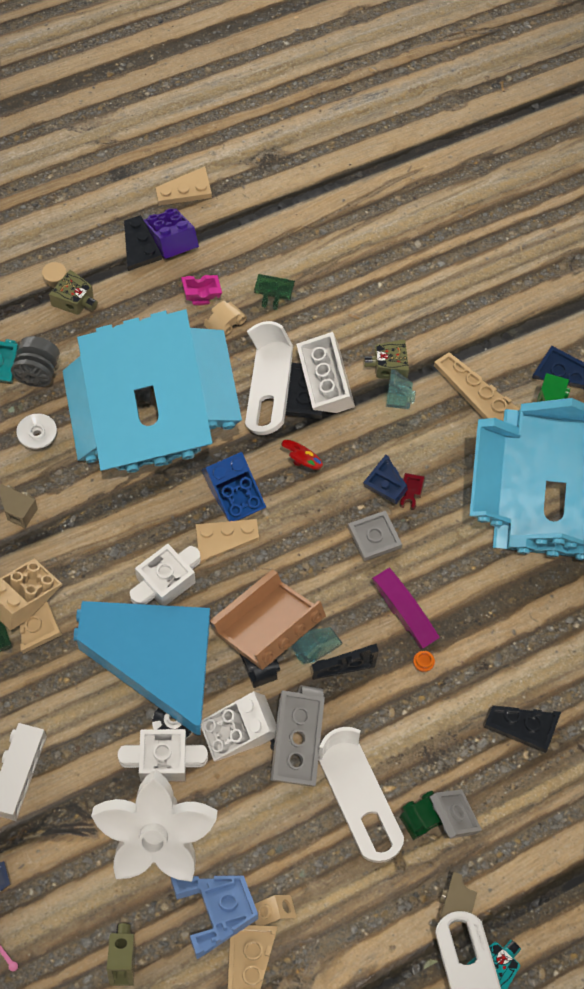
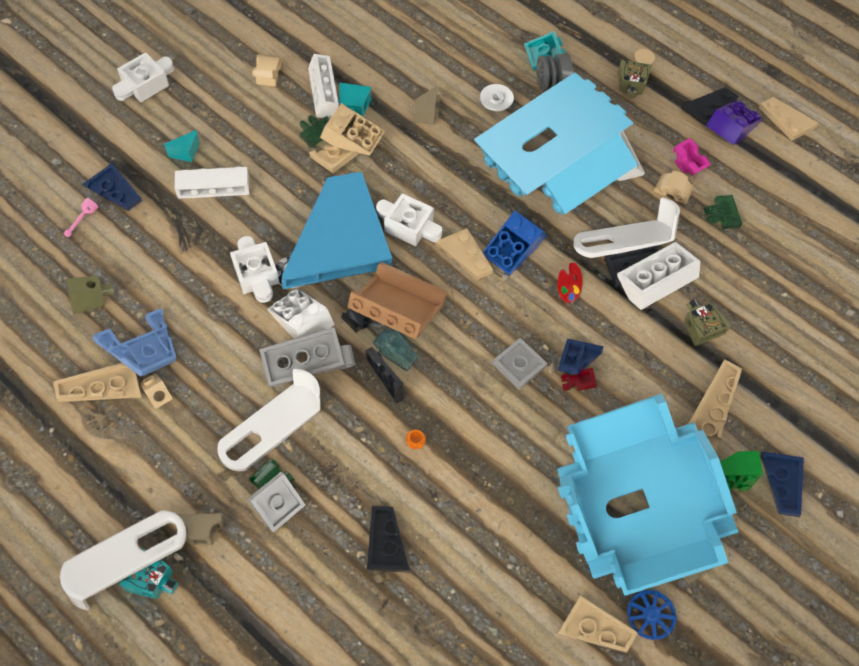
camera: 70 degrees right, 0 degrees up
white plant [91,769,217,882] -> none
magenta slope [372,567,440,649] -> none
clear light blue slope [386,369,416,409] -> none

